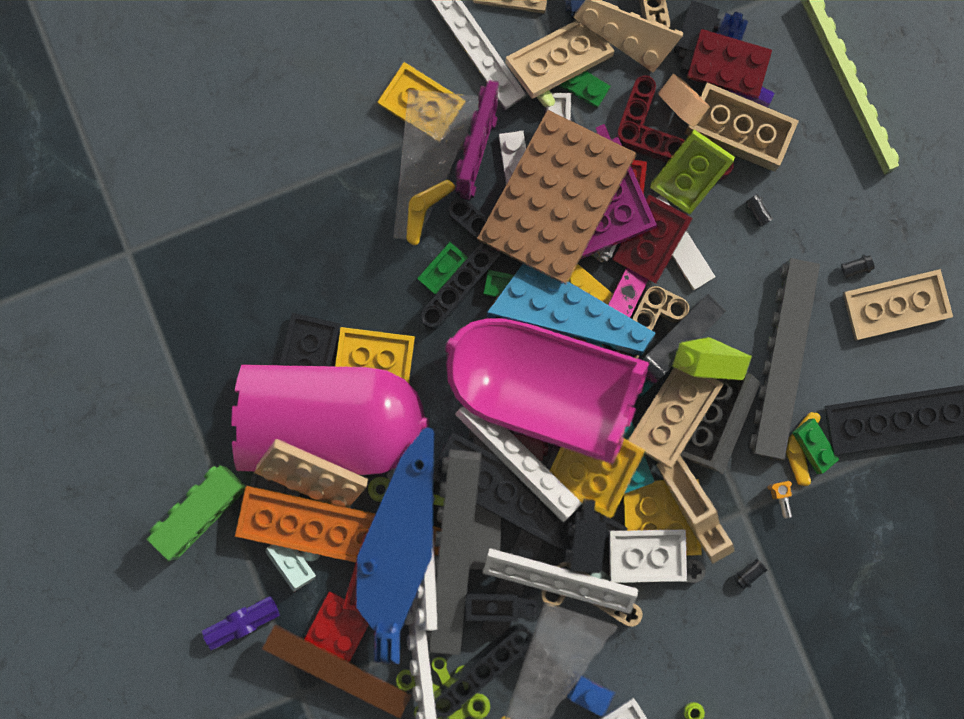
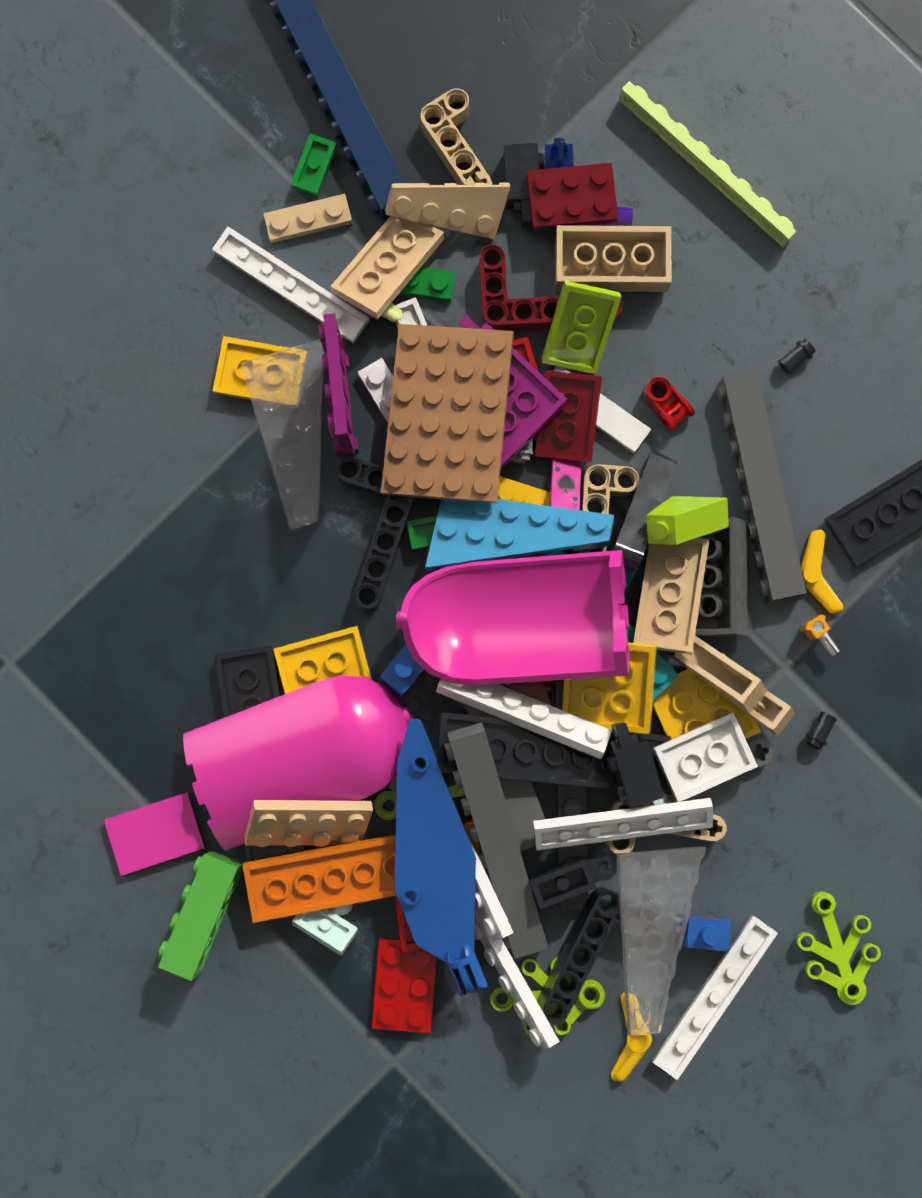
camera: 20 degrees left, 0 degrees up
dark purple piece [202,596,280,650] -> none
reddish brown slope [262,625,412,719] -> none
yellow piece [406,180,455,245] -> none
green plate [417,242,468,295] -> none
light nougat beam [658,74,710,127] -> none
black pin [745,194,774,227] -> none
green plate [792,418,839,474] -> none
tan plate [843,269,953,341] -> none
none -> dark pink tile [104,792,206,876]
none -> blue torso [378,644,426,702]
none -> red piece [643,376,695,432]

